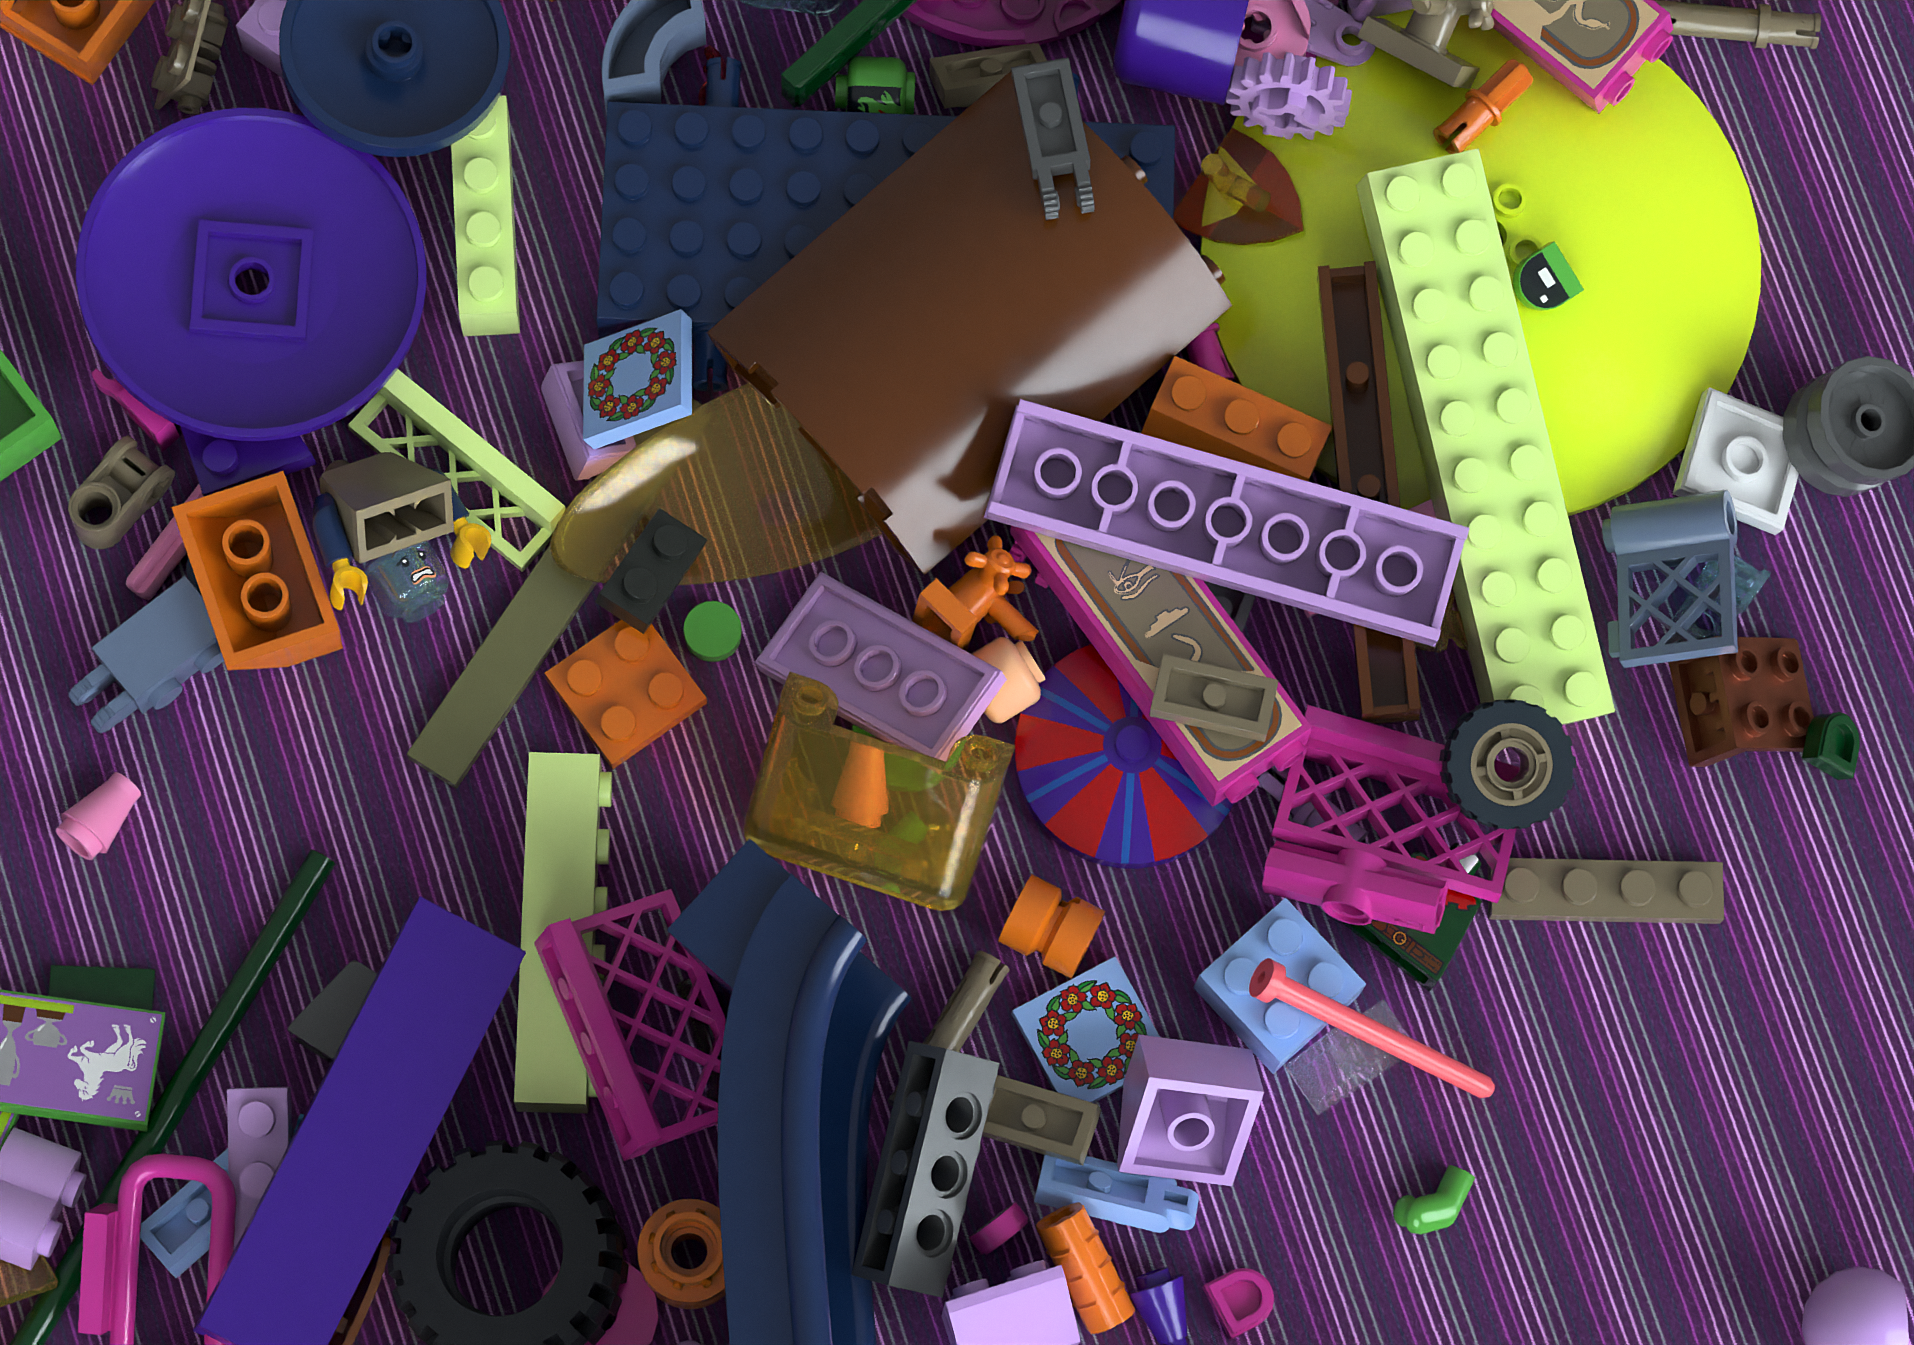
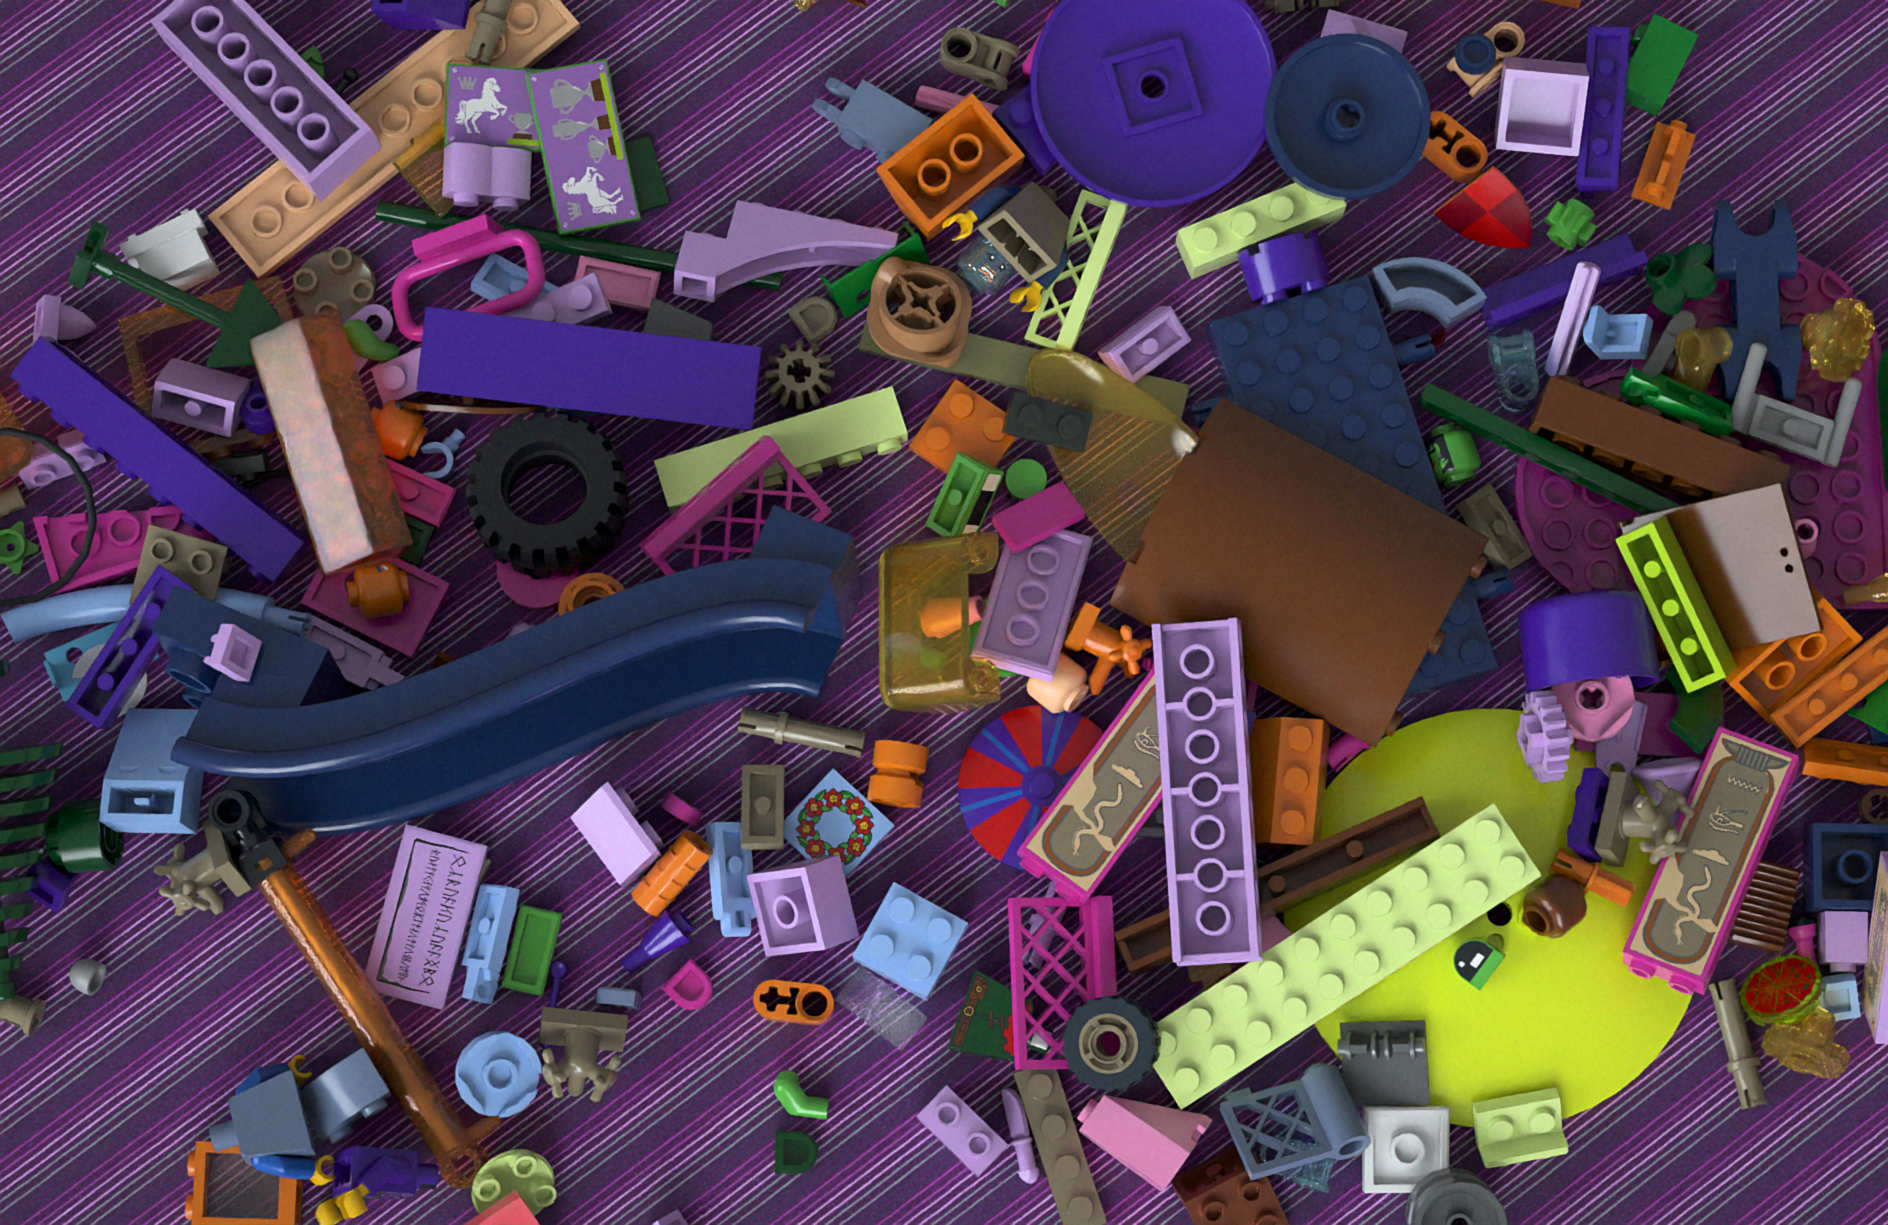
camera: 80 degrees right, 5 degrees up
bright pink cone [56,772,141,860] -> none
light blue tile [583,309,692,449] -> none
dark grey brick [851,1041,1000,1298] -> none
dark grey hinge [1011,57,1095,220] -> none
dark tan plate [1149,654,1279,742] -> none
clear yellow shield [1173,128,1304,245] -> none
coral bar [1249,958,1495,1098] -> none
dark pink piece [1262,840,1448,934] -> none
none -> bright pink tile [574,255,662,314]
none -> lavender arch [674,200,899,302]
none -> orange beam [753,980,835,1025]
none -> dark tan gear [764,340,835,411]
none -> dark green tile [775,1130,818,1174]
none -> dark tan tile [788,296,837,346]
none -> green piece [820,221,931,319]
none -> medium nougat piece [867,256,972,368]
none -> lavender brick [917,1085,1008,1177]
none -> bright green slope [925,451,1004,545]
none -> dark pink tile [992,481,1085,554]
none -> lavender piece [1001,1088,1039,1184]
none -> bright pink slope [1077,1095,1212,1191]
none -> dark purple brick [1237,230,1331,307]
none -> dark grey hinge [1337,1020,1430,1106]
none -> yellowish green bracket [1472,1087,1568,1168]
none -> reddish brown head [1523,875,1587,939]
none -> dark purple plate [1567,768,1610,863]

